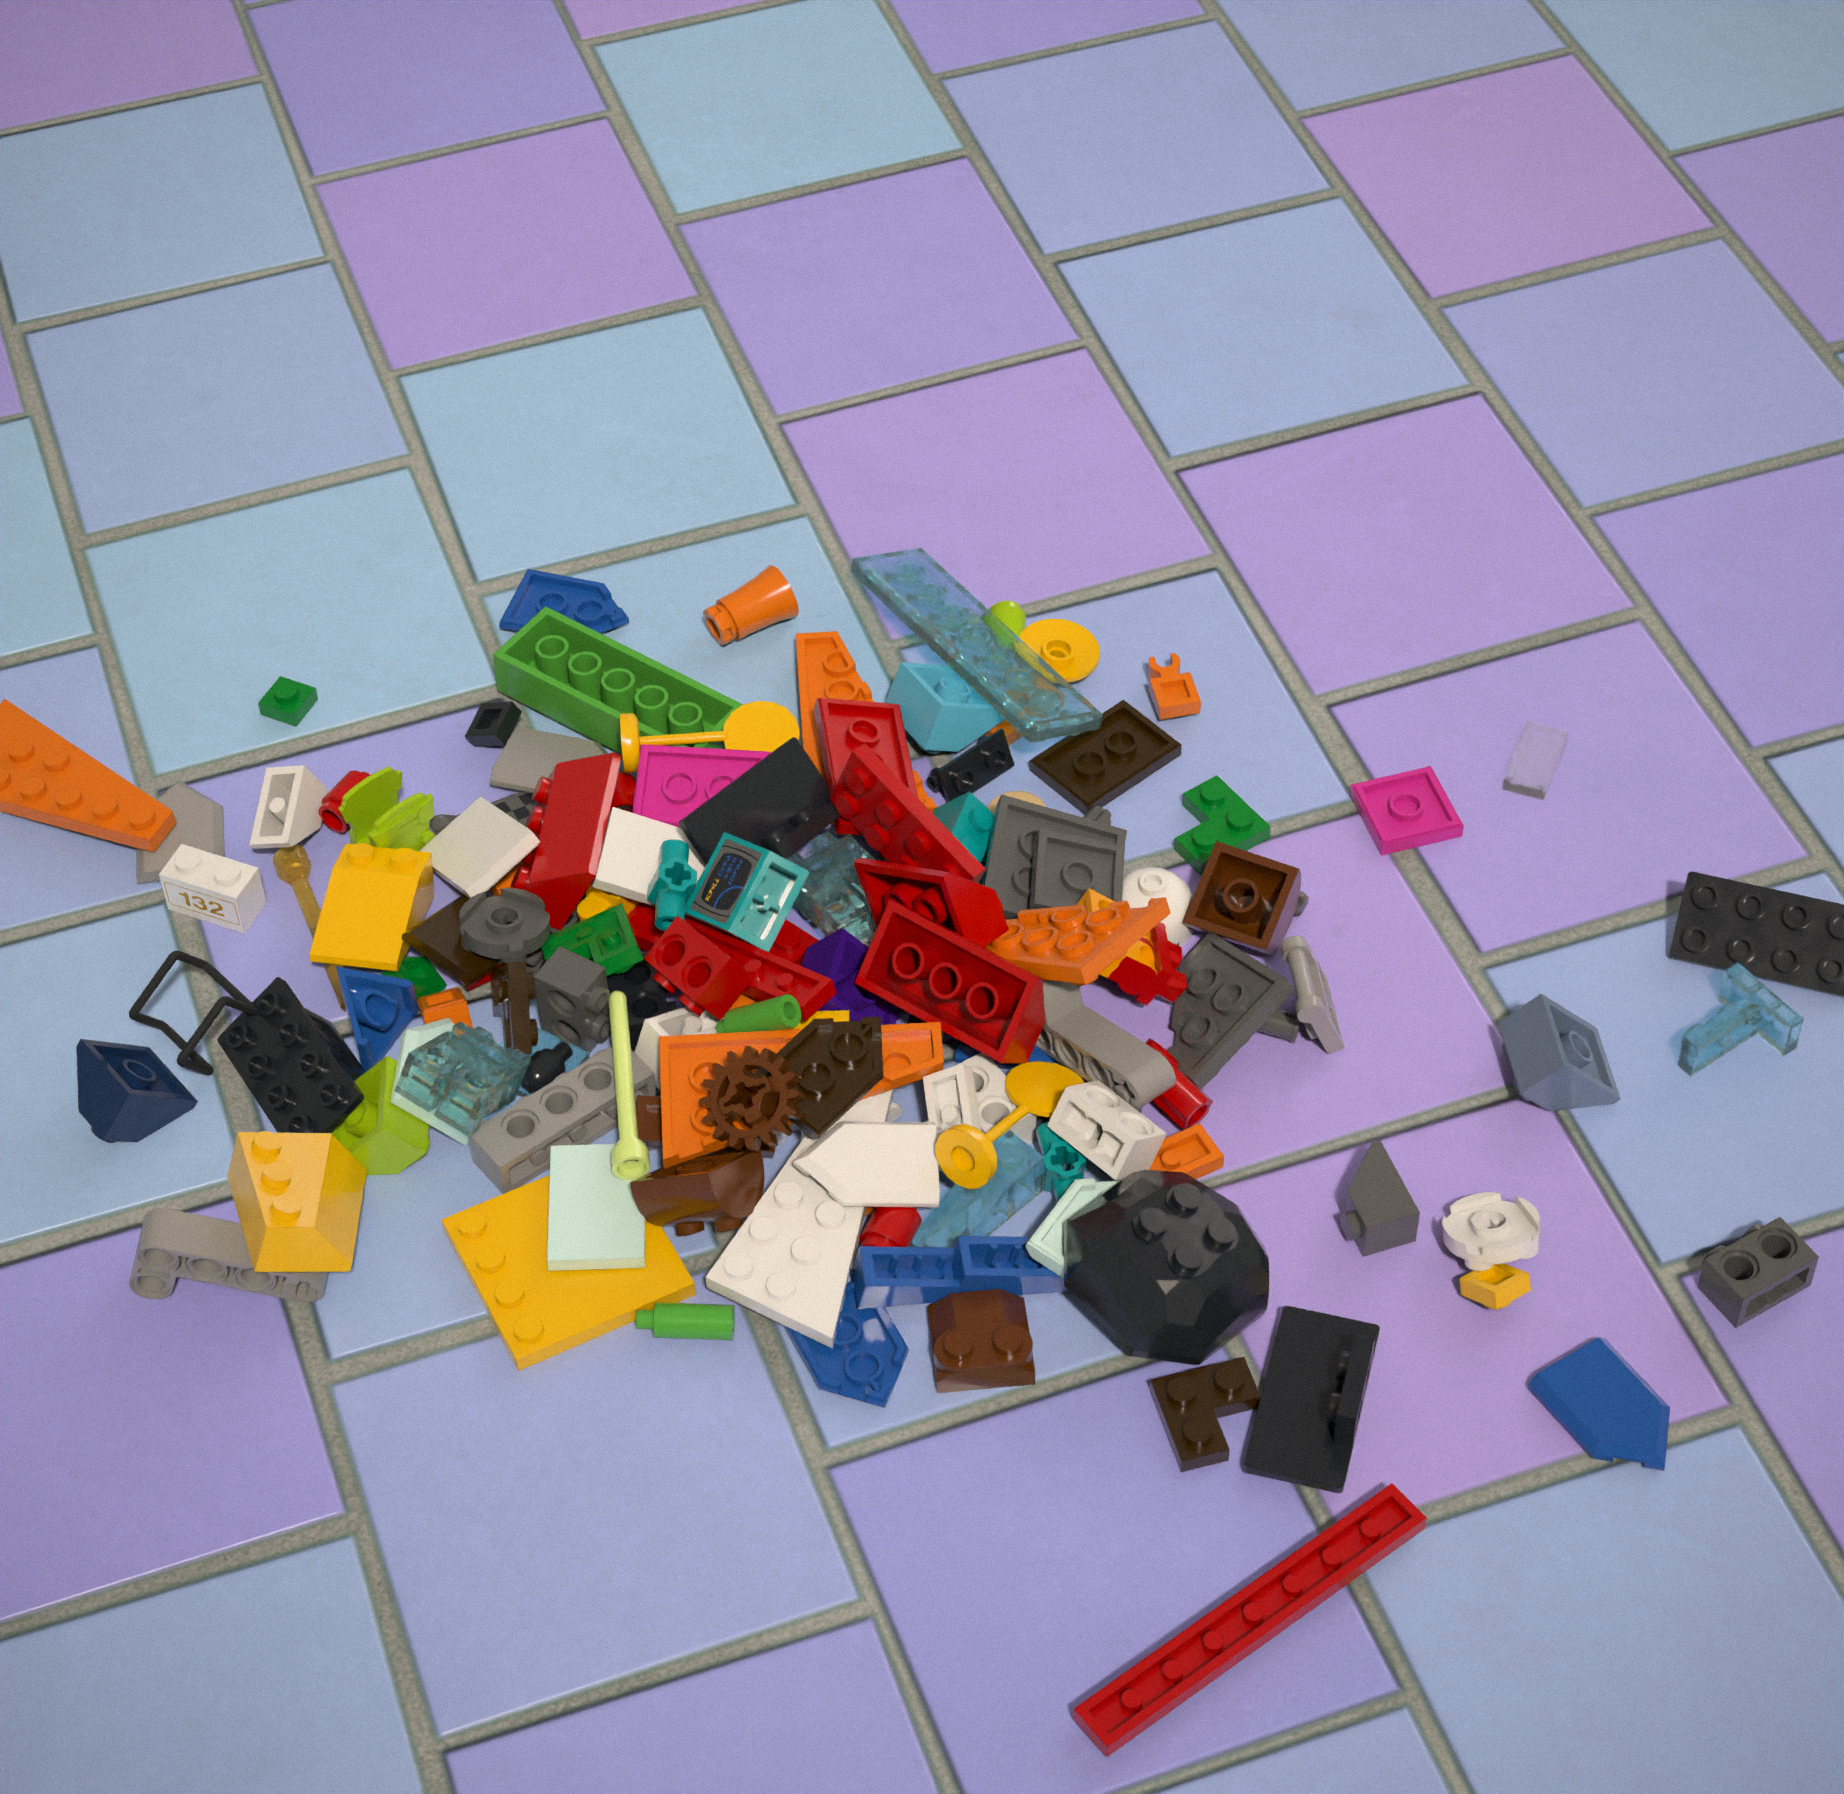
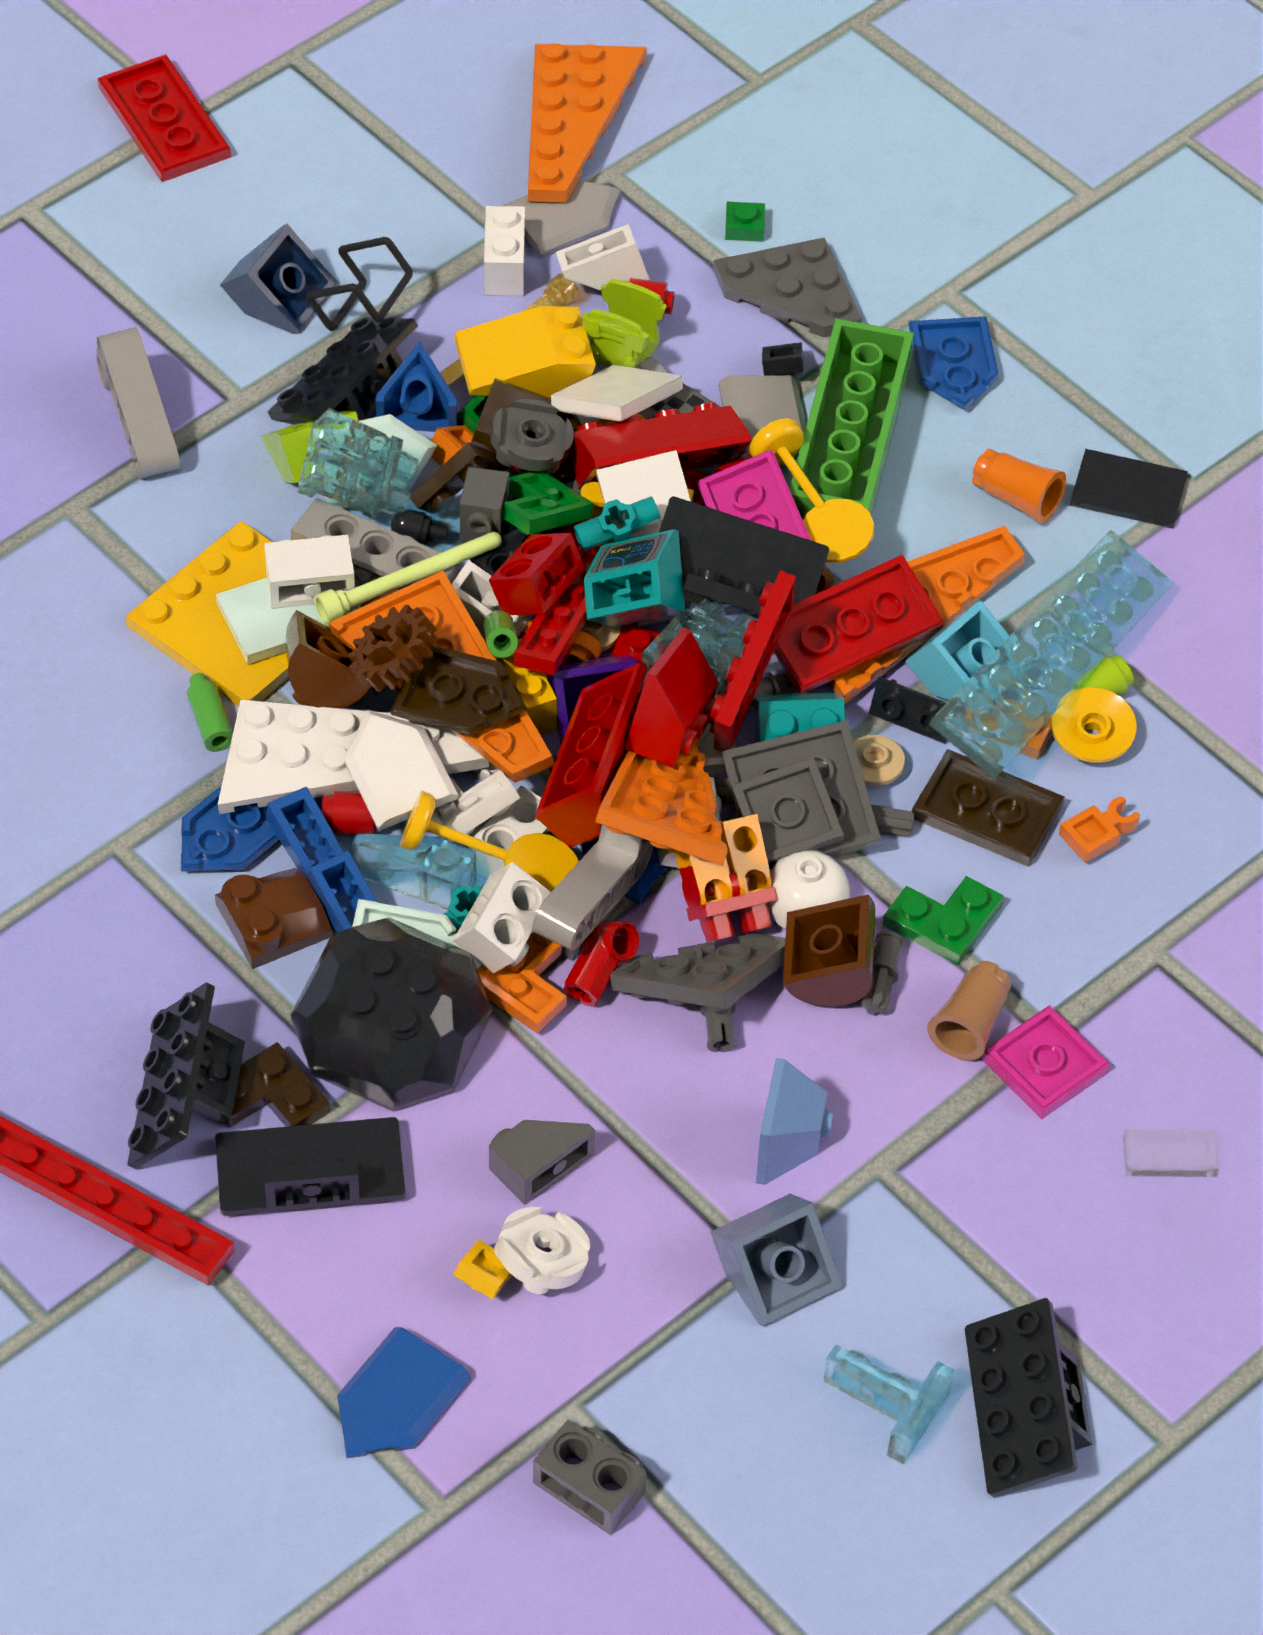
camera: 65 degrees right, 5 degrees up
yellow wedge [227,1131,367,1272] -> none
light grey plate [1280,936,1345,1054] -> none
none -> black bracket [127,982,245,1169]
none -> white brick [264,535,355,609]
none -> dark grey plate [713,237,862,338]
none -> medium blue slope [756,1058,834,1185]
none -> medium nougat plant [927,961,1011,1061]
none -> black piece [1070,448,1188,528]

